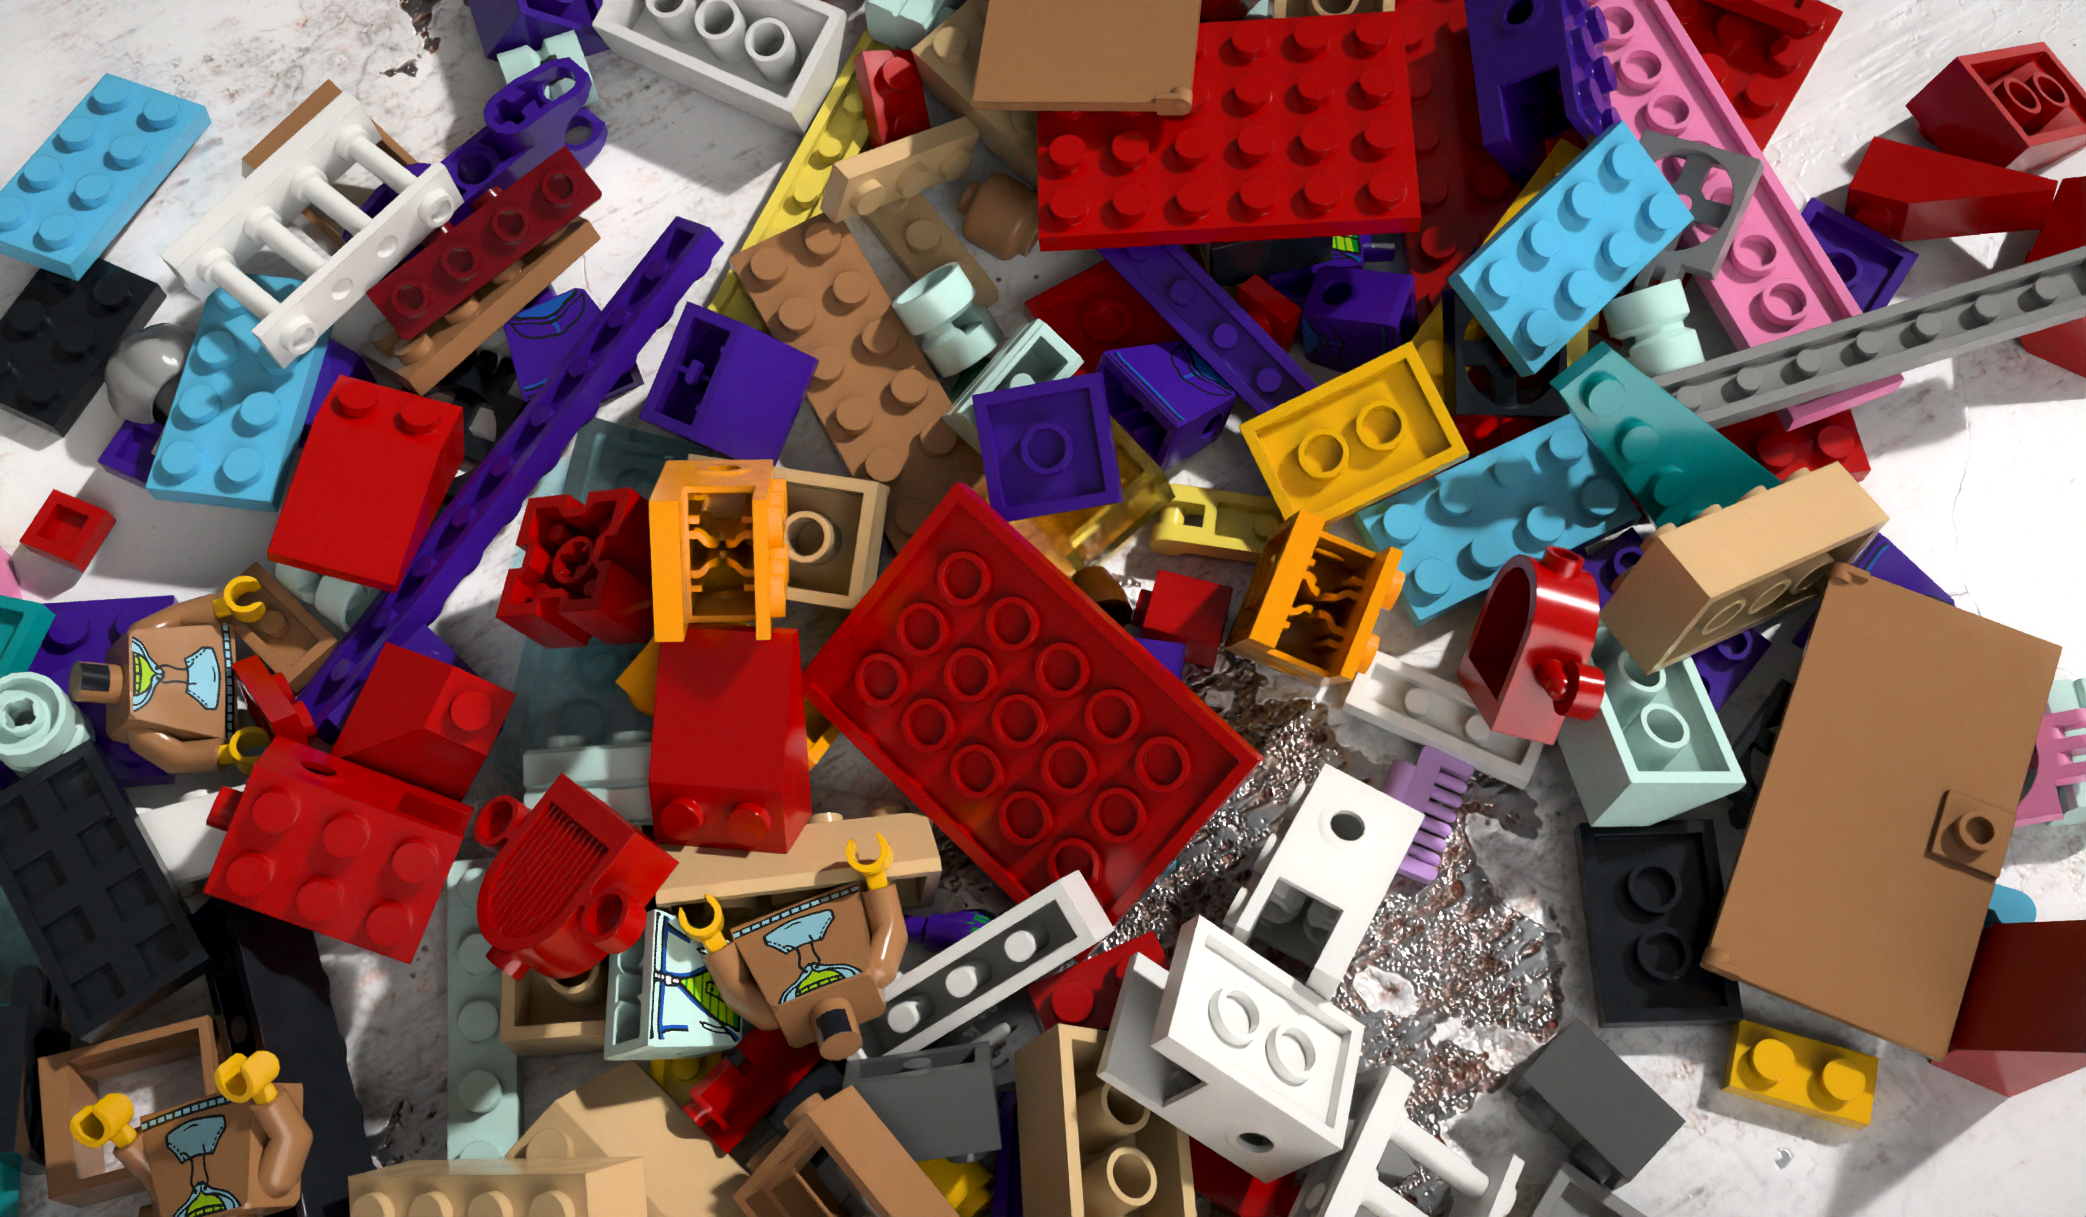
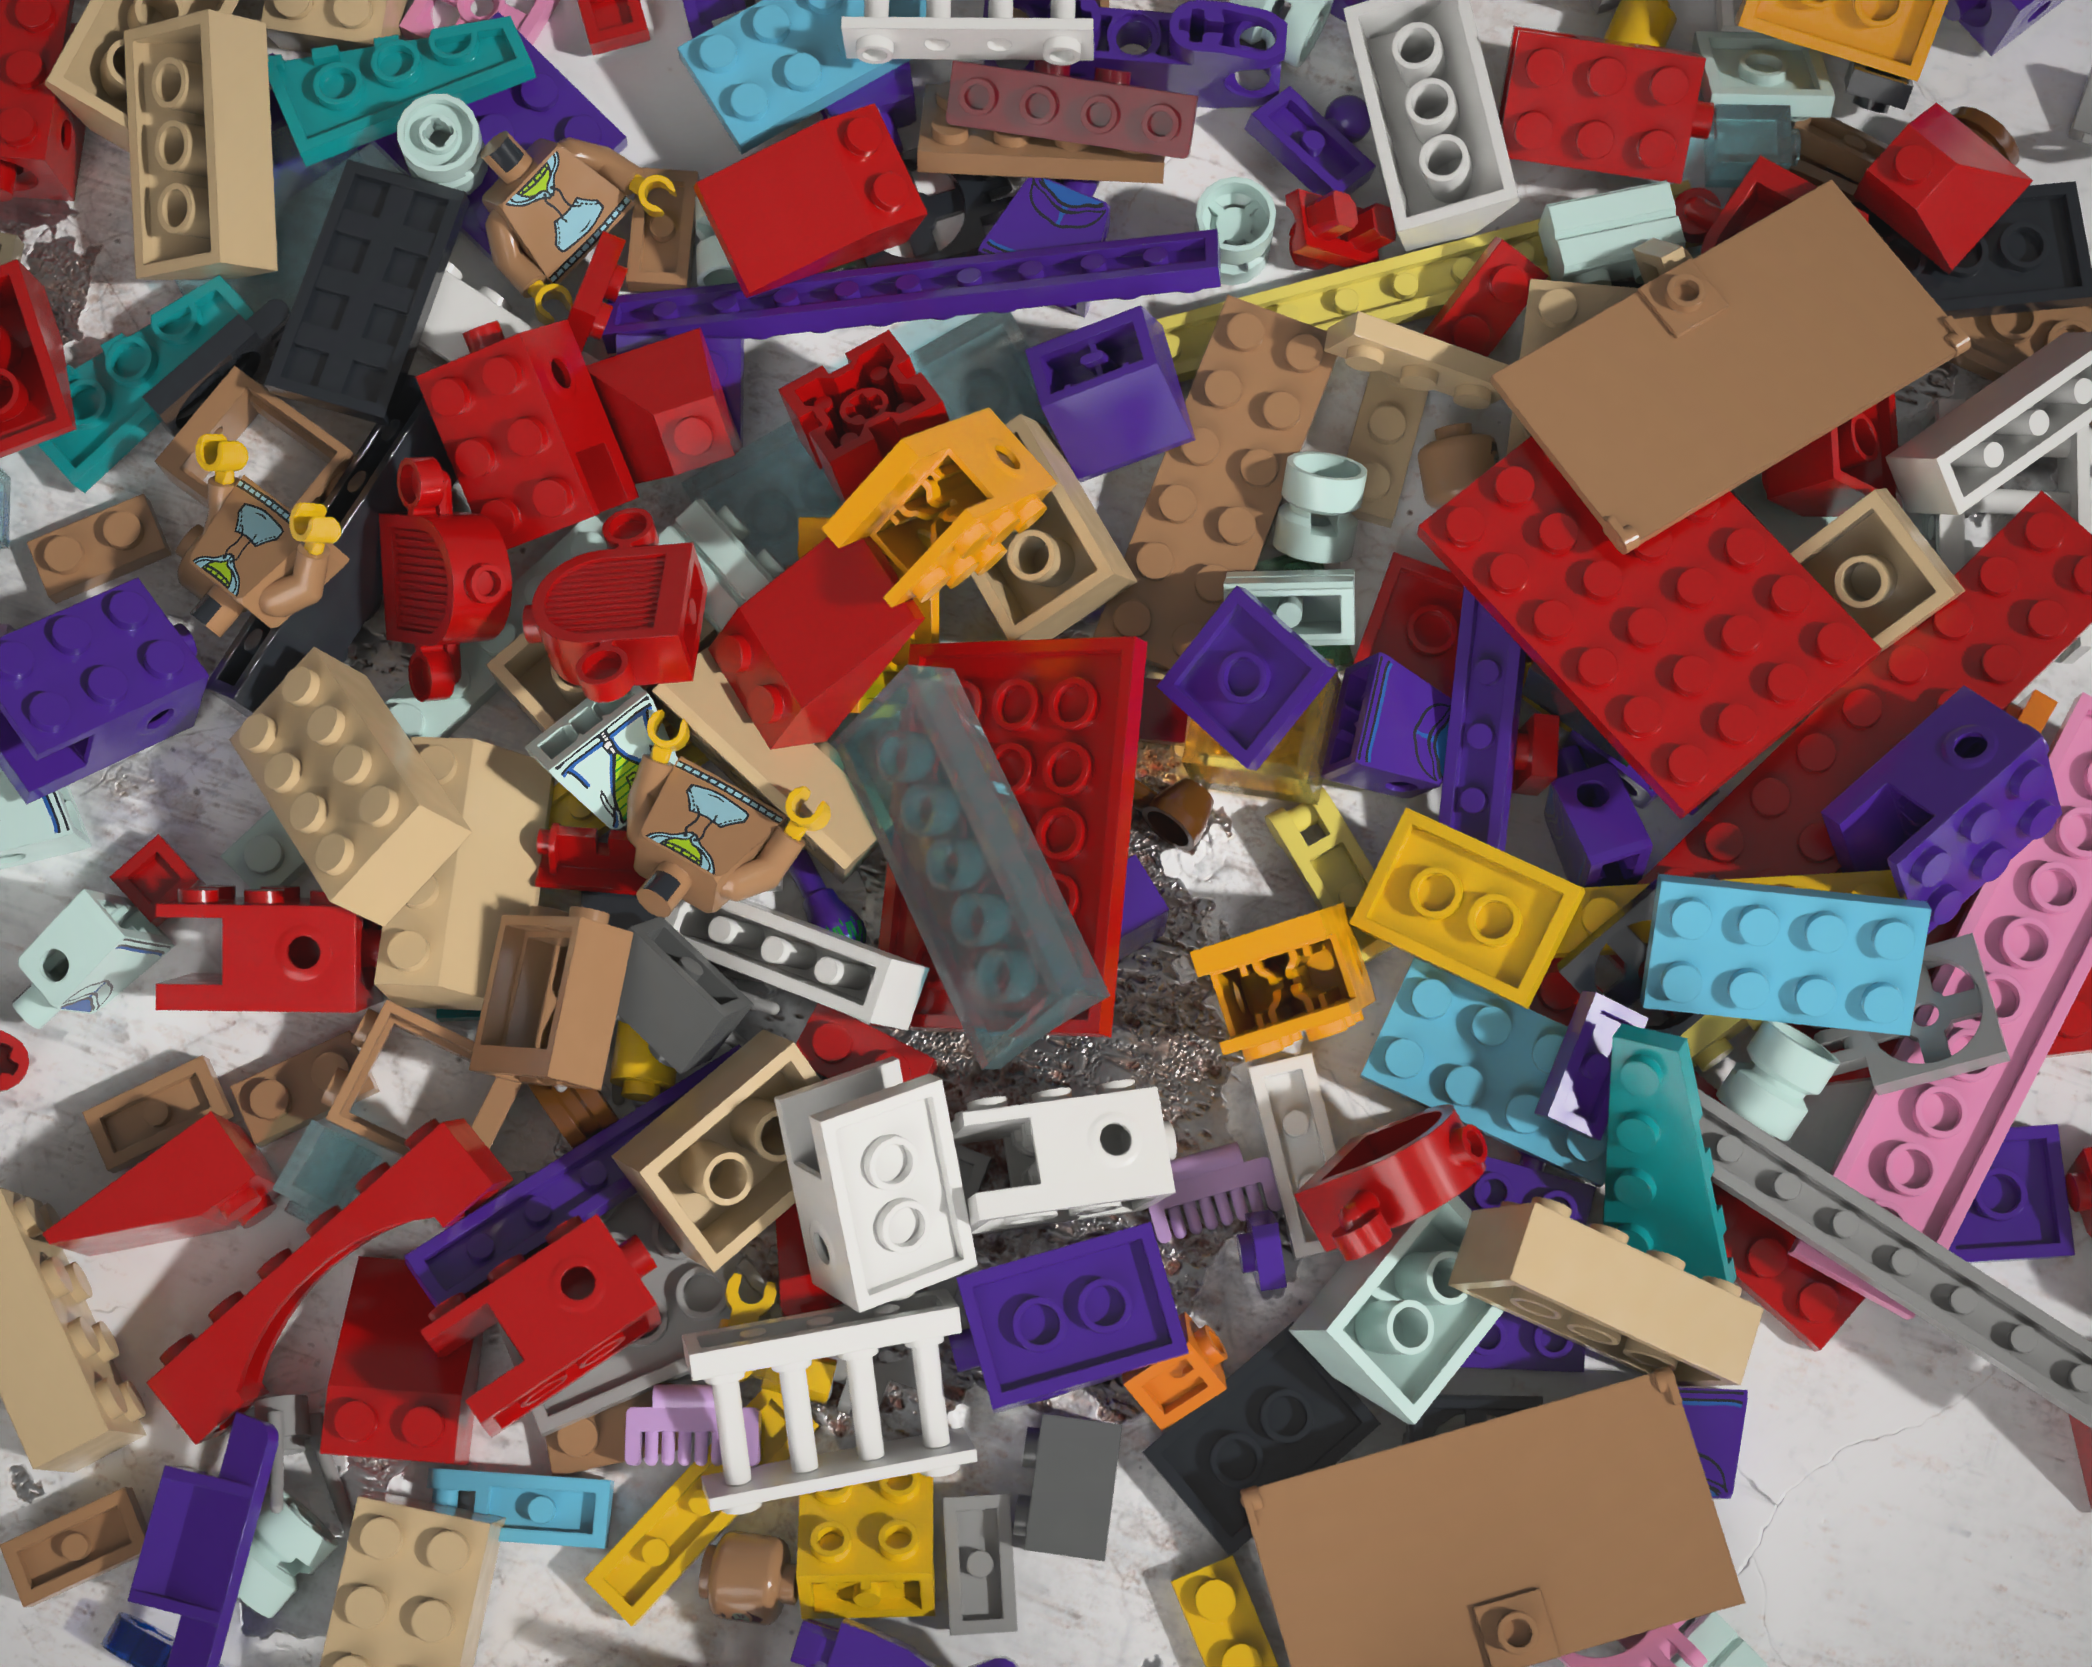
camera: 50 degrees right, 10 degrees up
red brick [1132,569,1233,669] -> none
none -> red piece [379,456,512,702]
none -> clear light blue arch [833,665,1110,1070]
none -> dark purple torso [948,1222,1189,1414]
none -> orange bracket [1122,1312,1228,1431]
none -> light aqua wheel [1194,176,1276,286]
none -> dark purple plate [1236,1210,1287,1291]
none -> dark purple plate [1244,86,1376,196]
none -> red hips [1285,188,1396,270]
none -> dark purple plate [1534,991,1649,1141]

